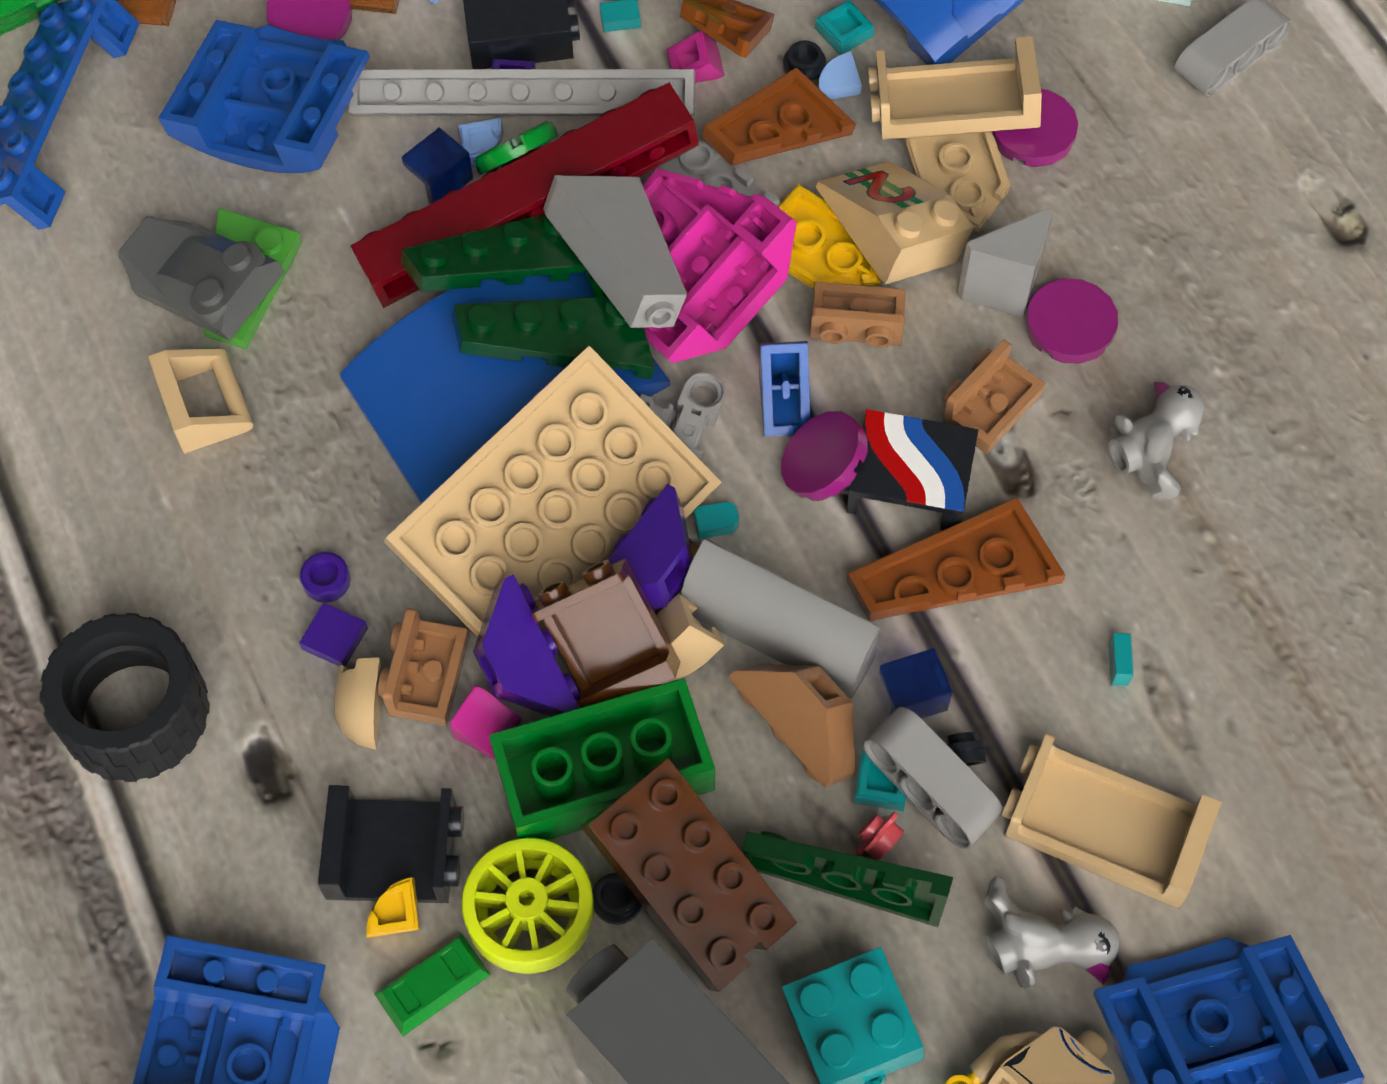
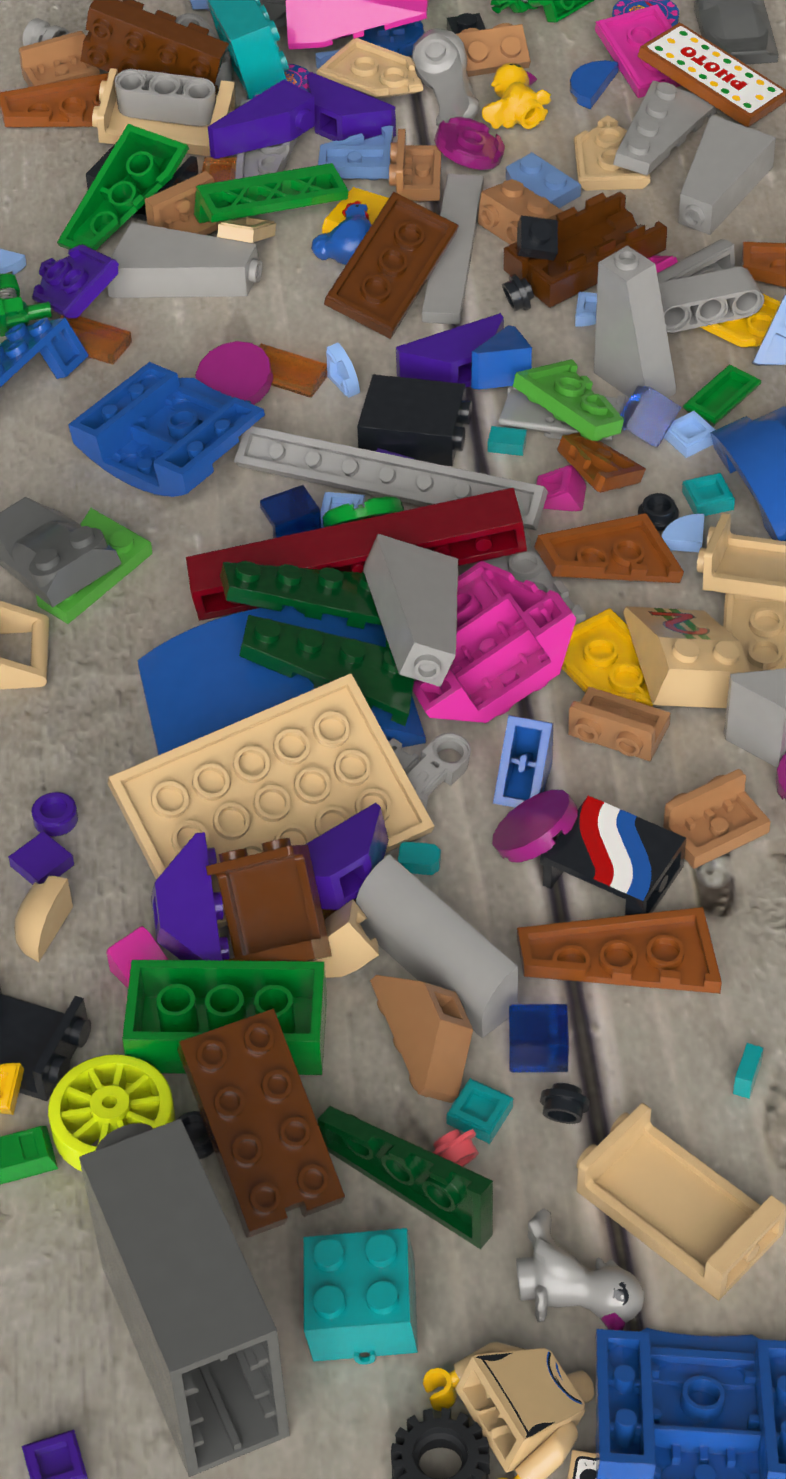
camera: 20 degrees right, 15 degrees down
medium nougat bracket [378,608,470,726] -> none
light grey beam [863,707,1003,849] -> none

